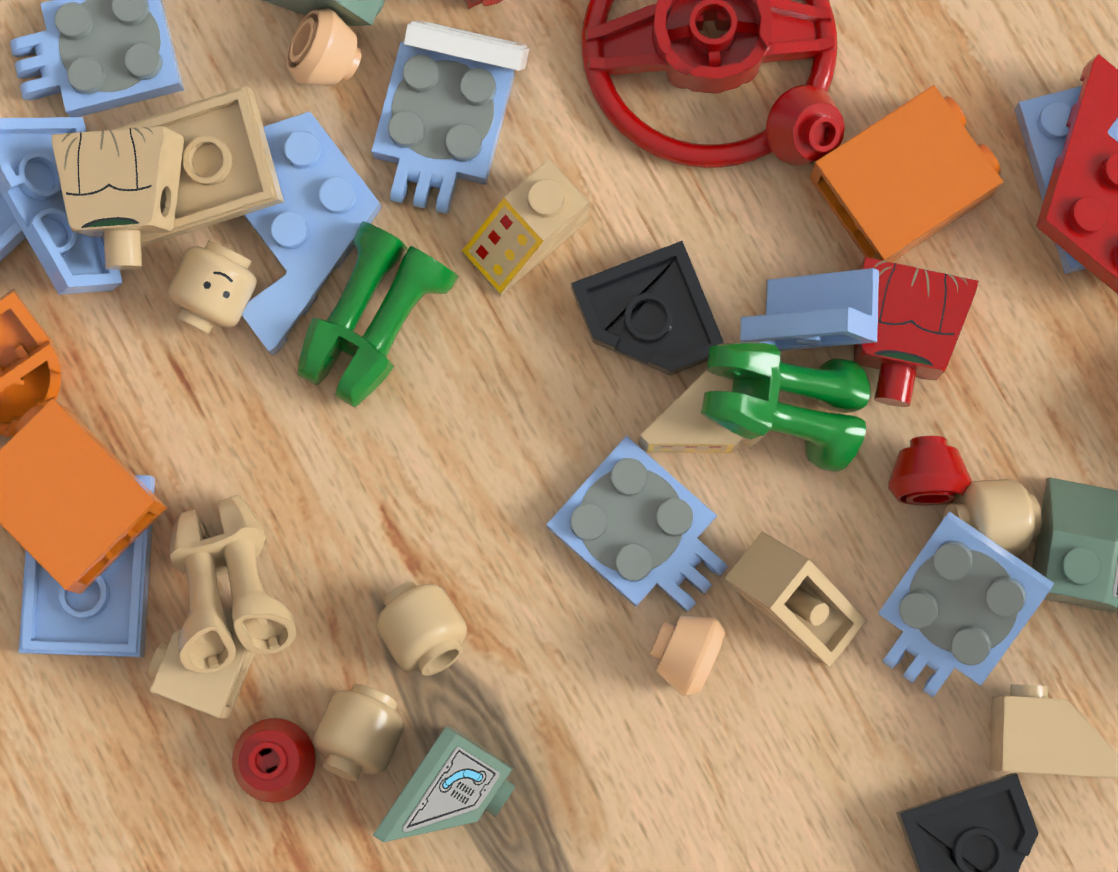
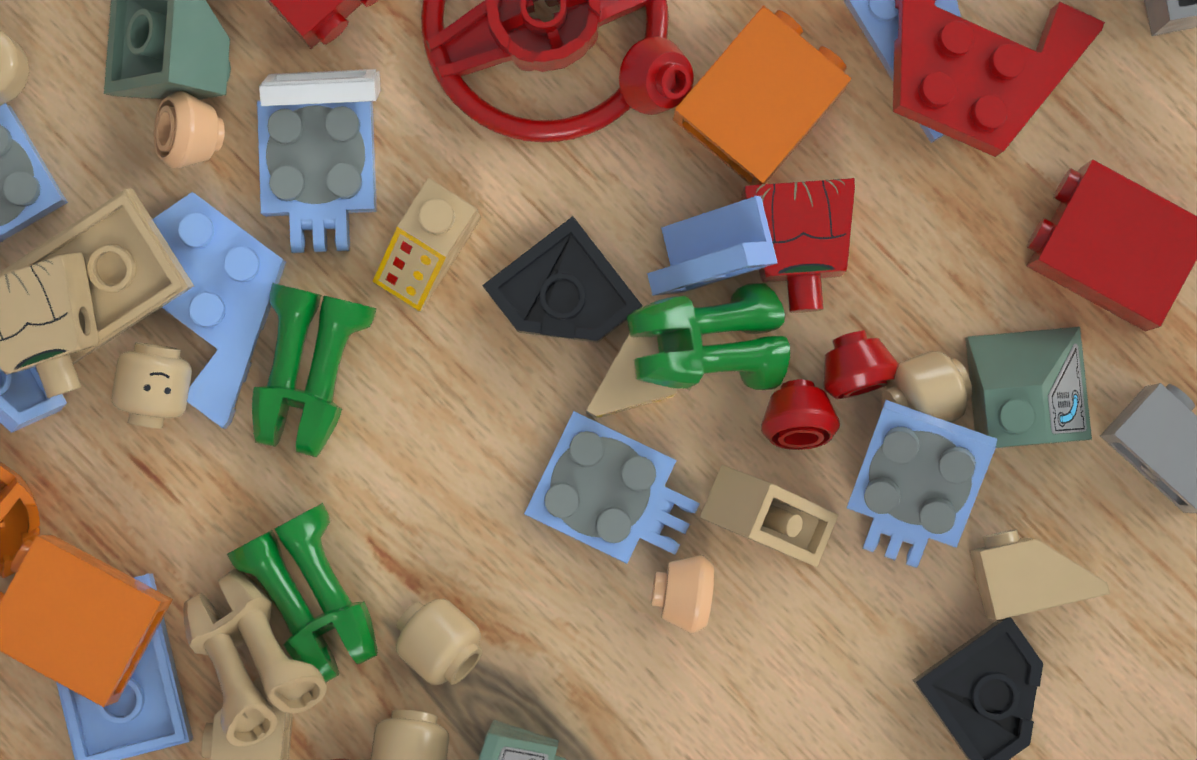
camera: 20 degrees left, 5 degrees up
none -> green piece [227,503,378,682]
none -> red cone [761,379,840,450]

